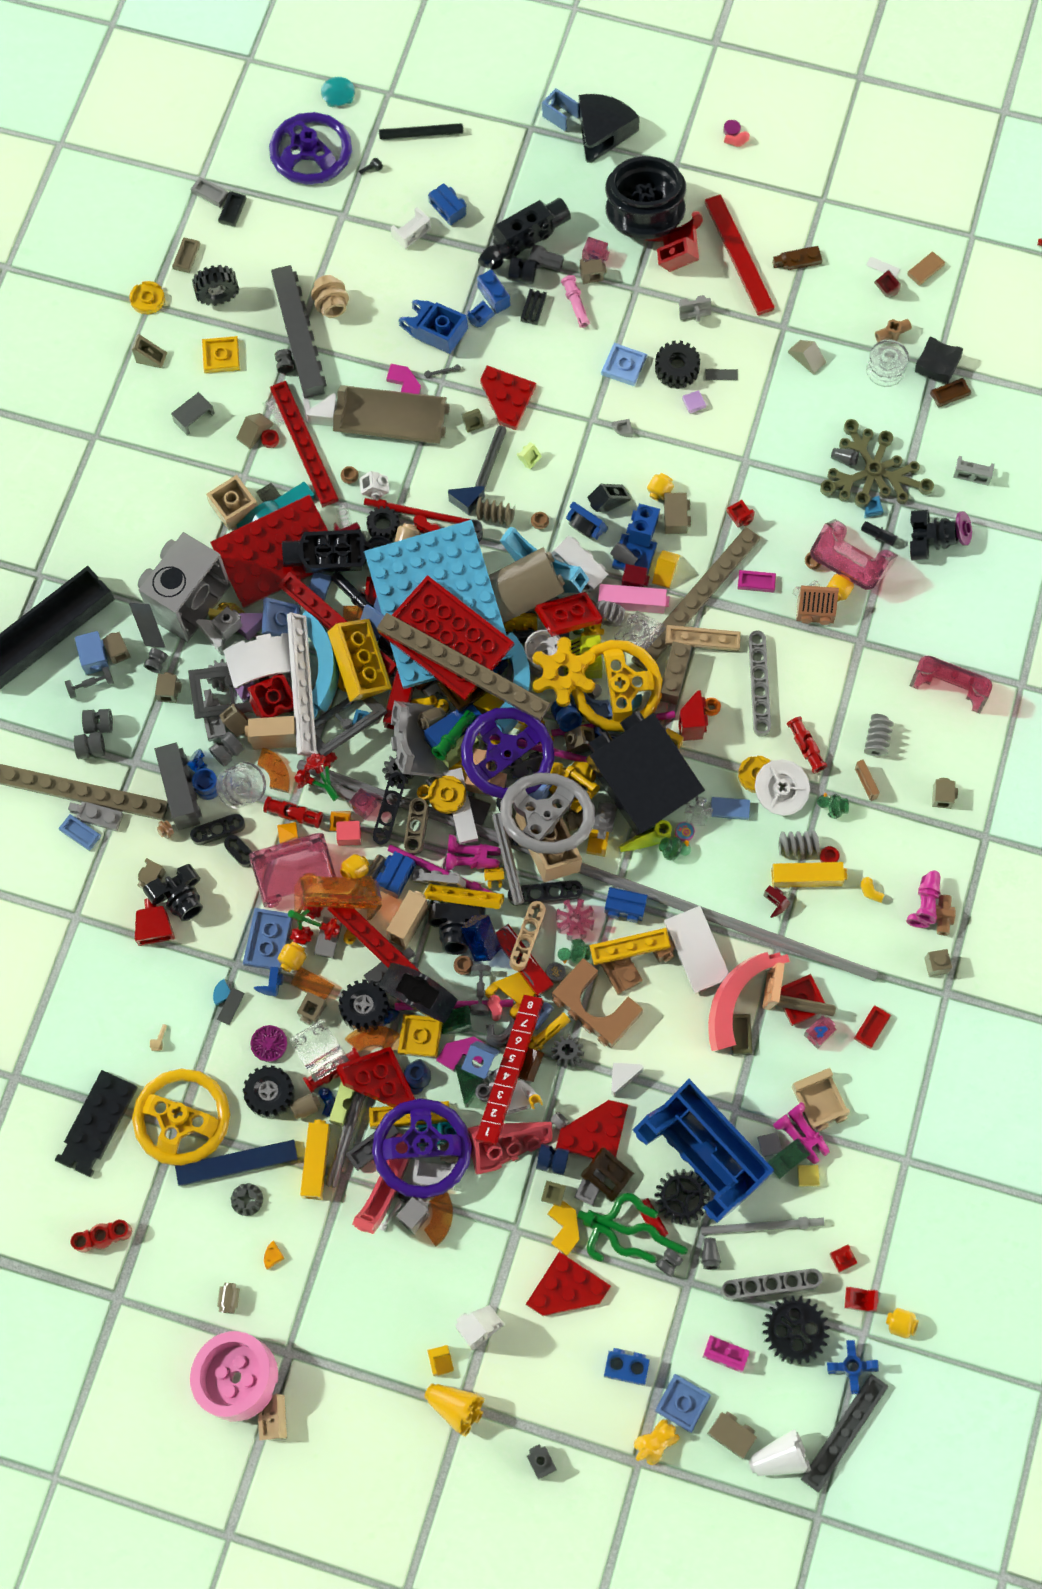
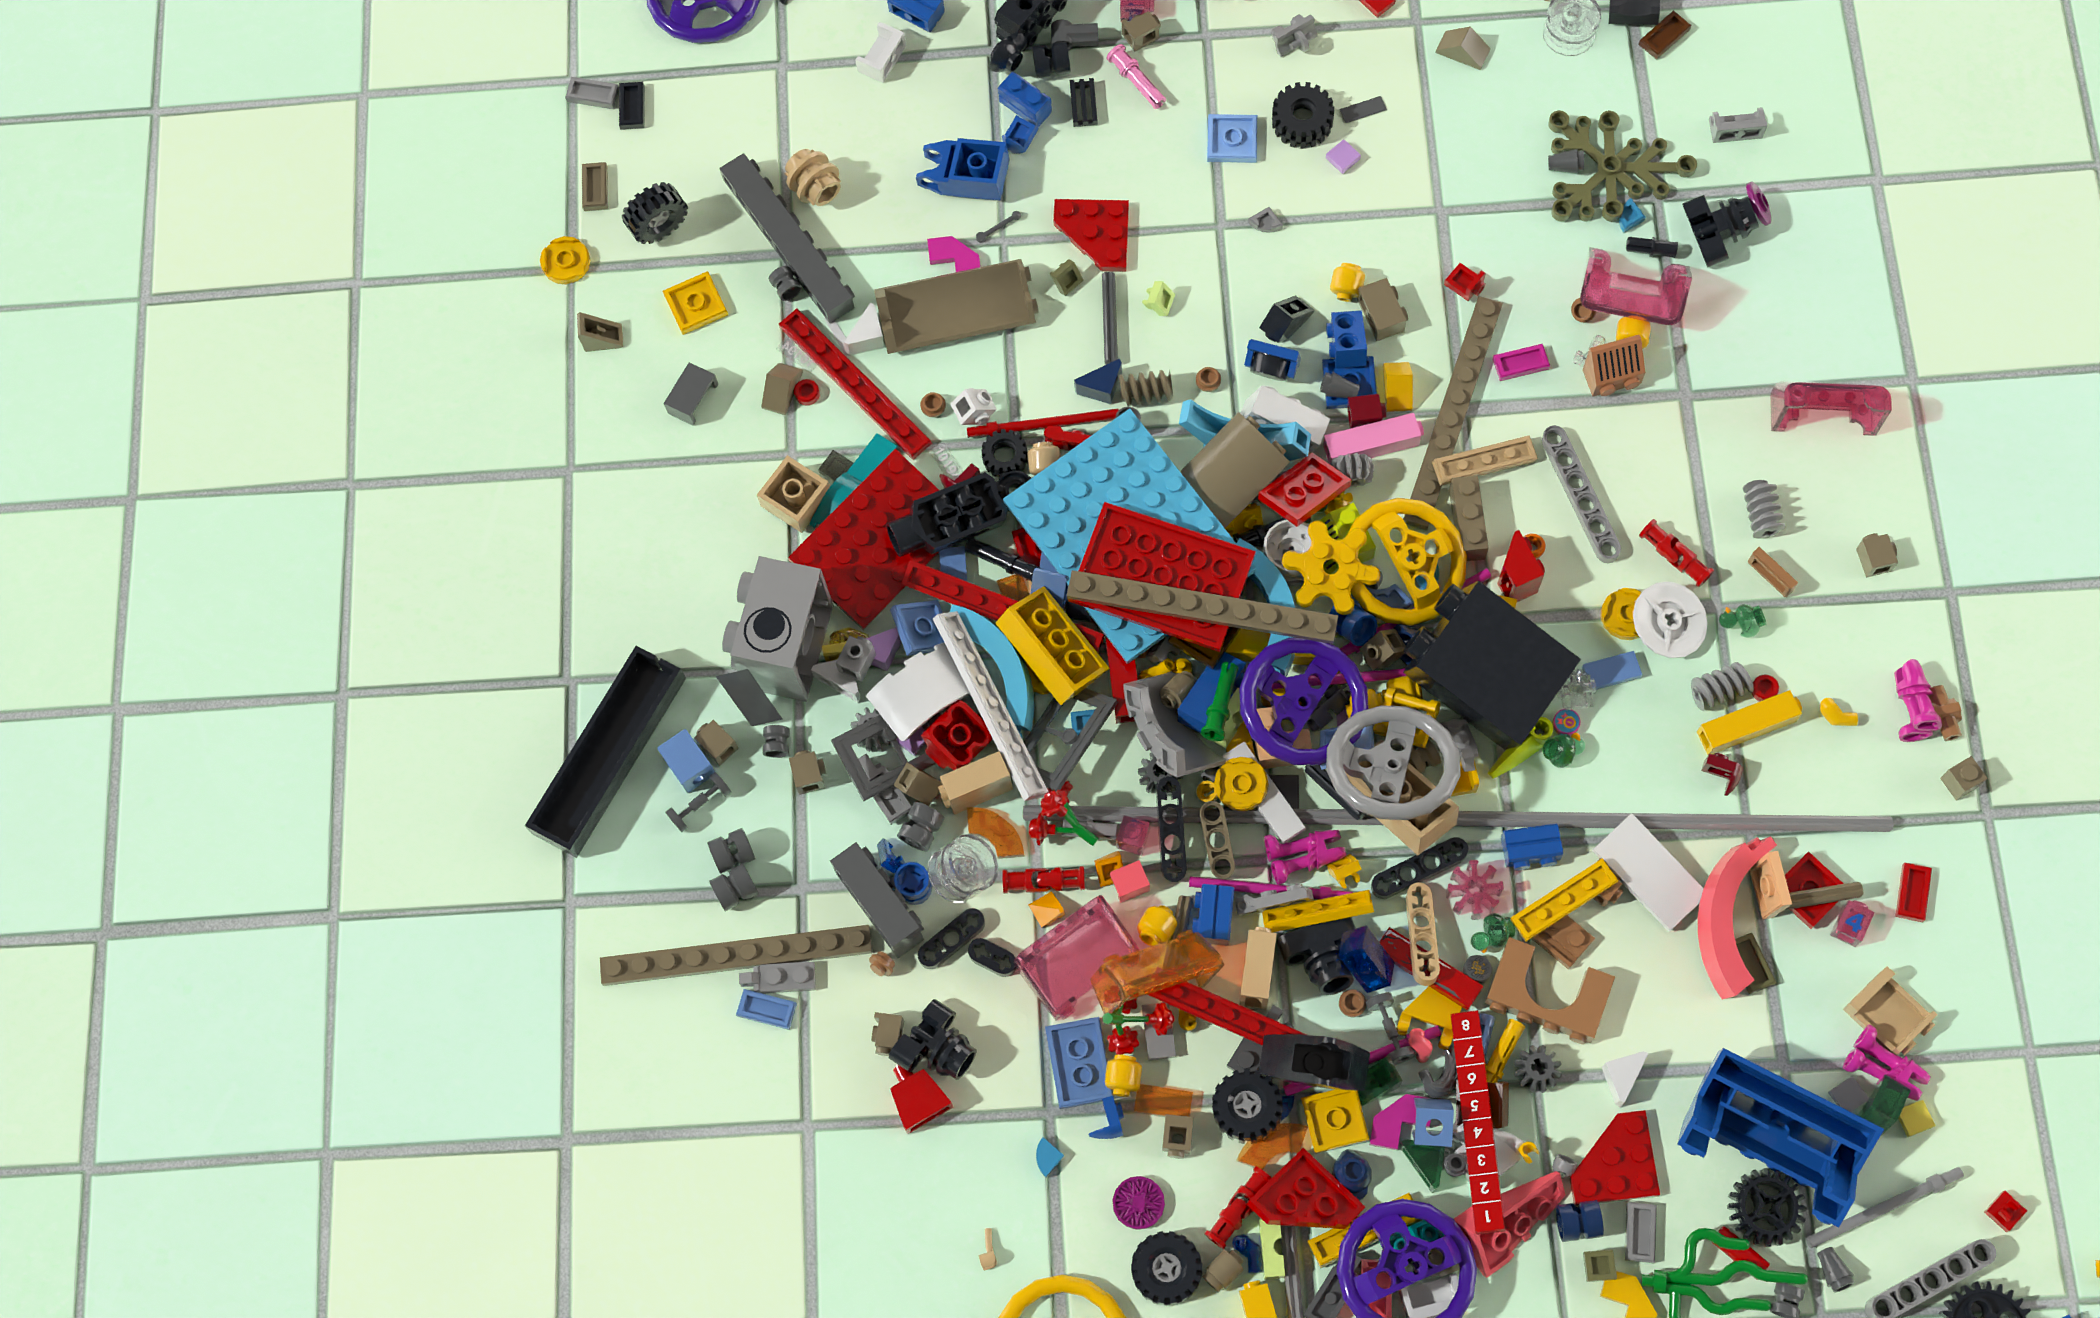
camera: 15 degrees left, 0 degrees up
dark grey sticker [217,987,245,1025] -> none
clear panel [289,1019,349,1082] -> none
light grey axle [492,813,524,905] -> none
dark brown plate [580,1147,634,1202] -> none
clear plate [613,610,666,650] -> none
red bracket [844,1287,879,1312] -> none

